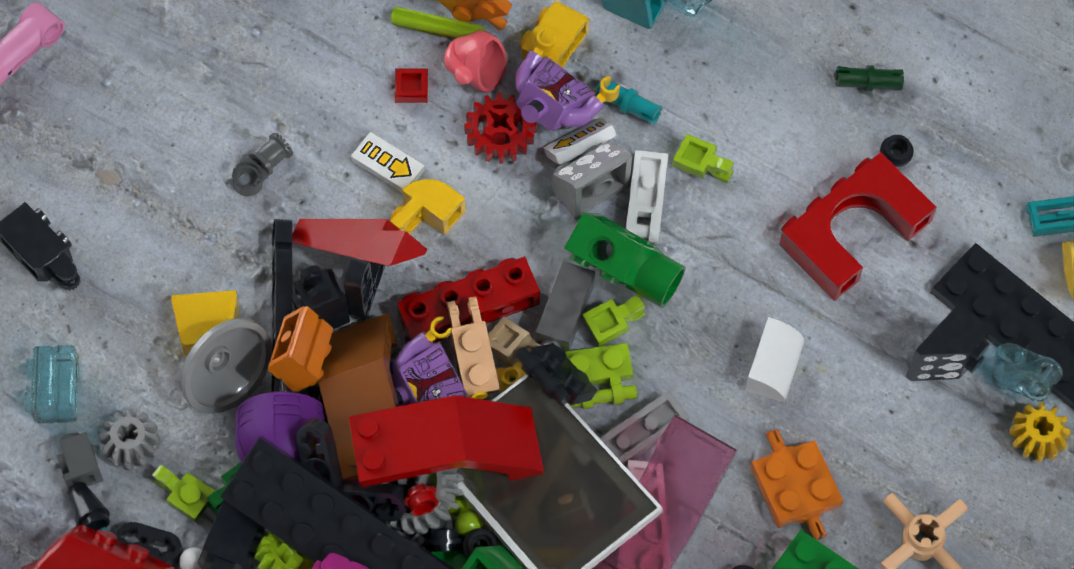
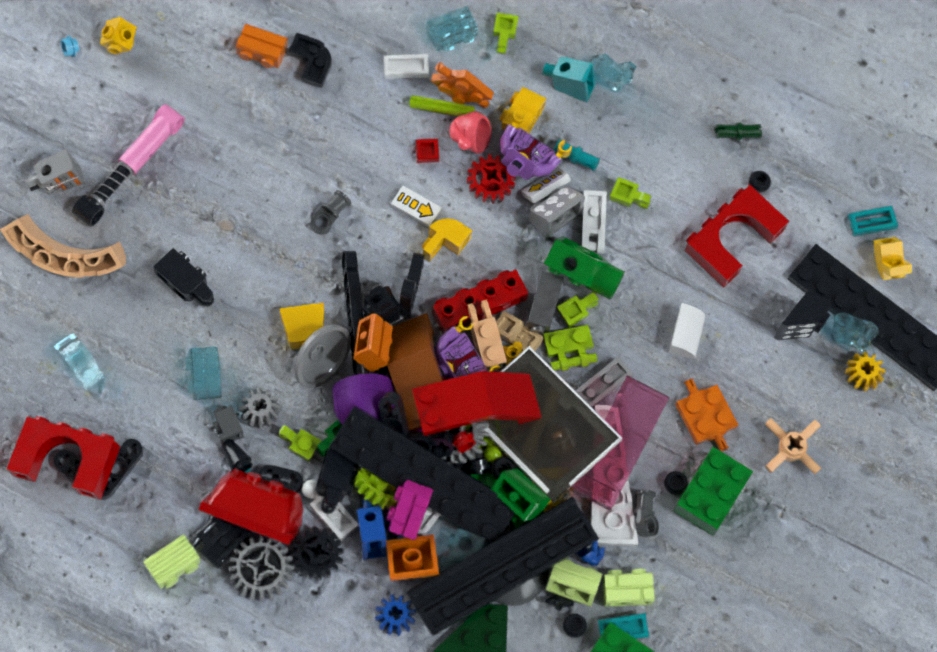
camera: 10 degrees left, 5 degrees up
red wedge [292,219,427,266] -> none
black plate [515,343,598,406] -> none

